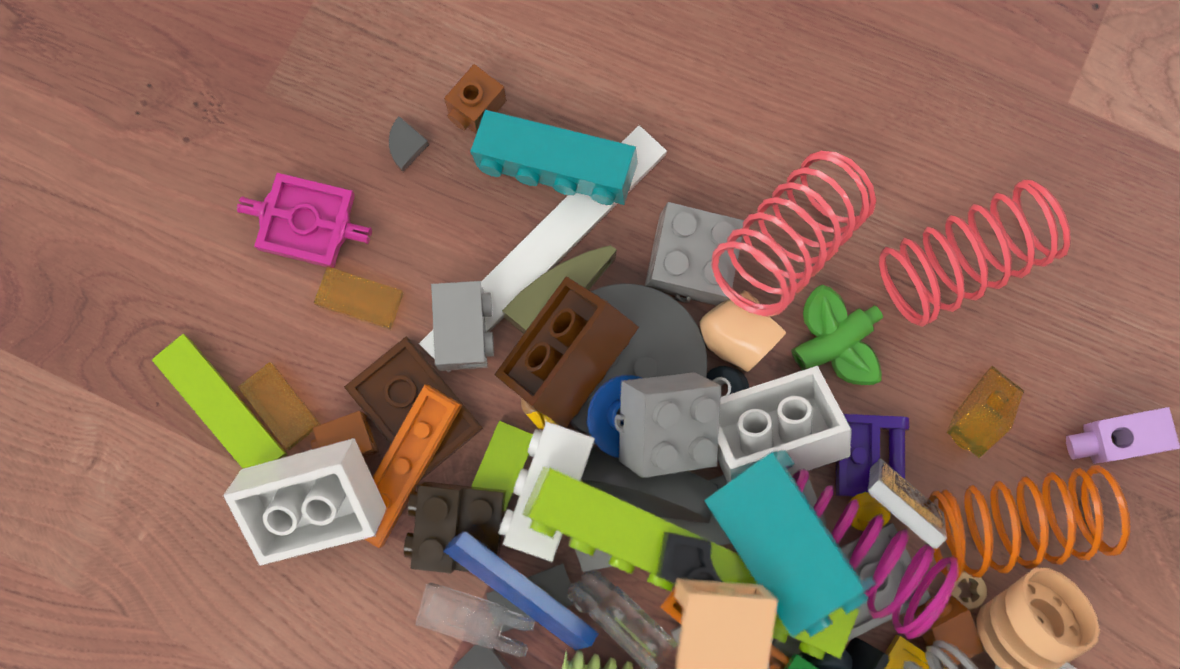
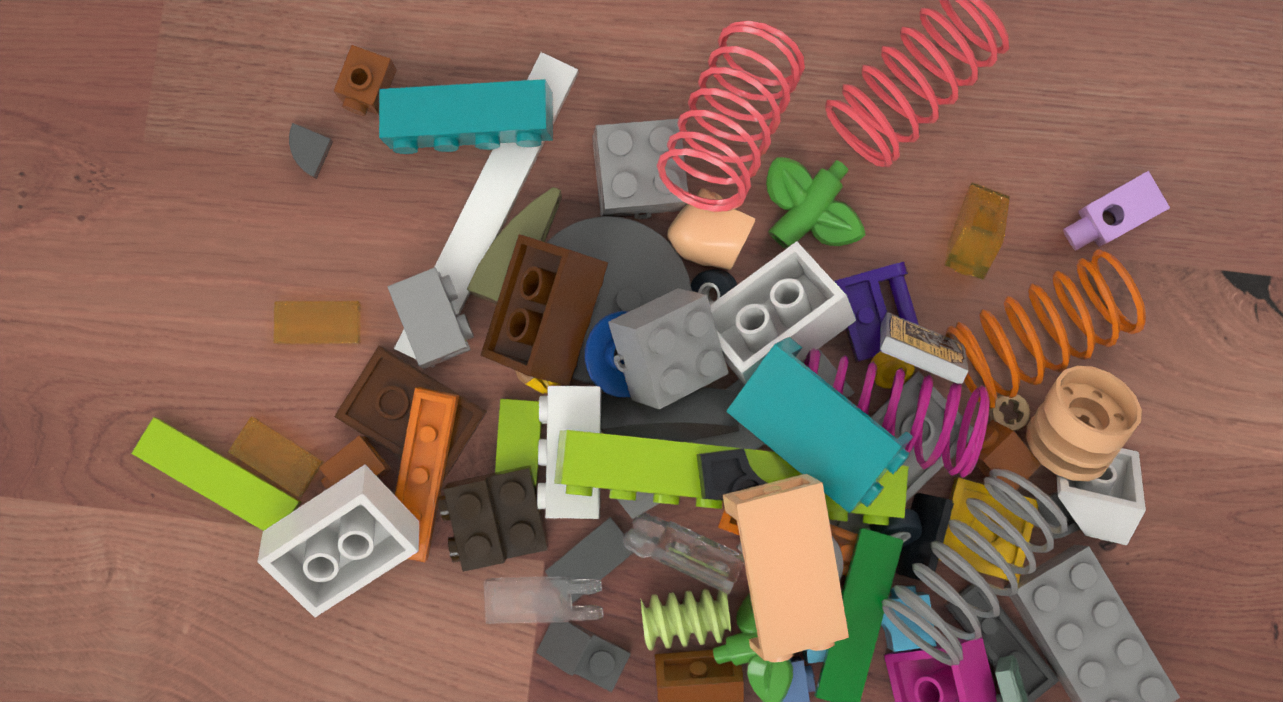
camera: 20 degrees left, 5 degrees up
dark pink plate [237,173,372,269] -> none
blue tile [443,532,598,651] -> none

